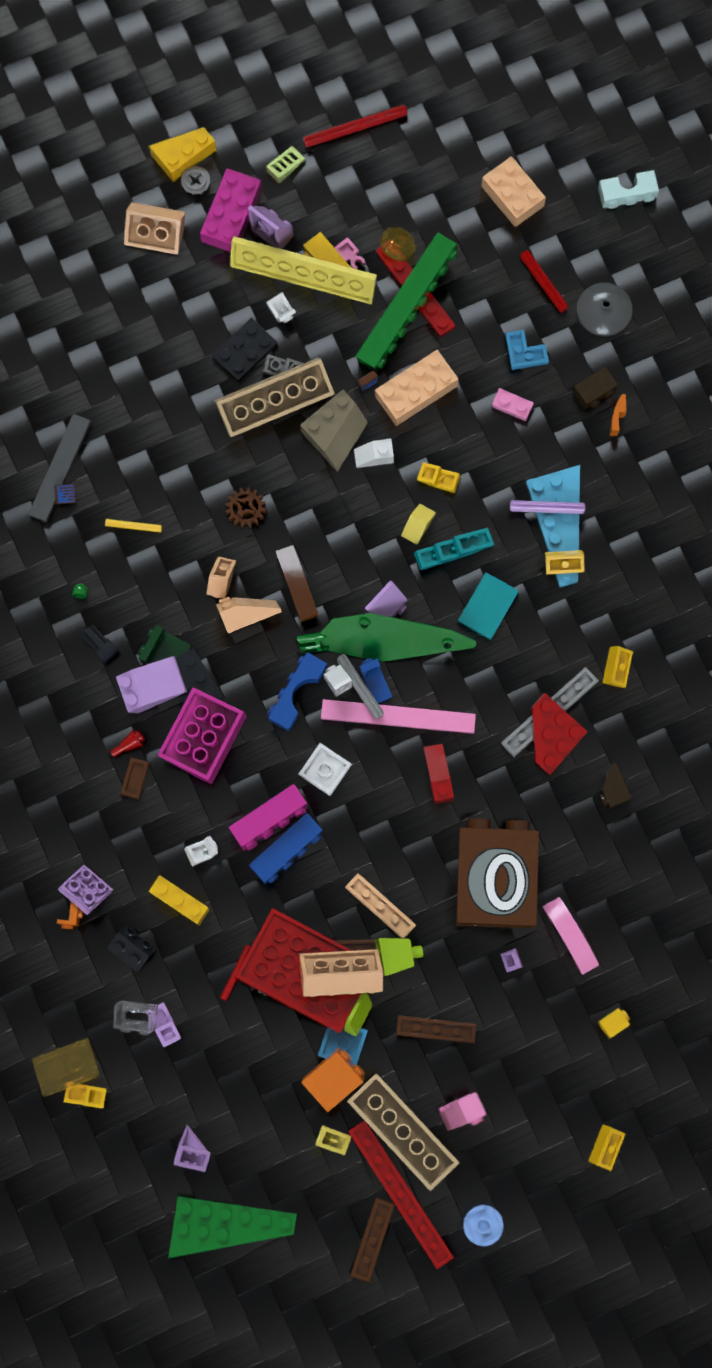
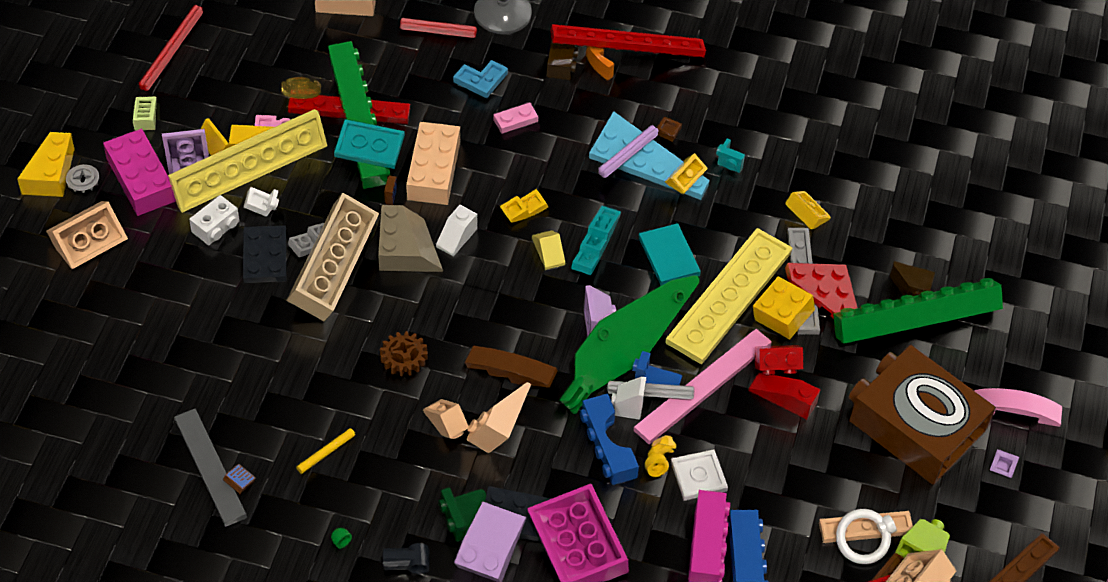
camera: 55 degrees left, 25 degrees down
none -> white brick [189,195,239,245]
none -> yellow slope [201,118,229,156]
none -> teal tile [334,119,405,169]
none -> red plate [550,24,706,57]
none -> yellow arm [645,435,676,477]
none -> reddish brown tile [657,116,682,142]
none -> light yellow plate [666,228,793,364]
none -> teal bracket [716,139,745,173]
none -> yellow brick [753,276,815,340]
none -> red brick [755,345,803,374]
none -> green brick [833,278,1003,344]
none -> white piece [836,509,897,564]

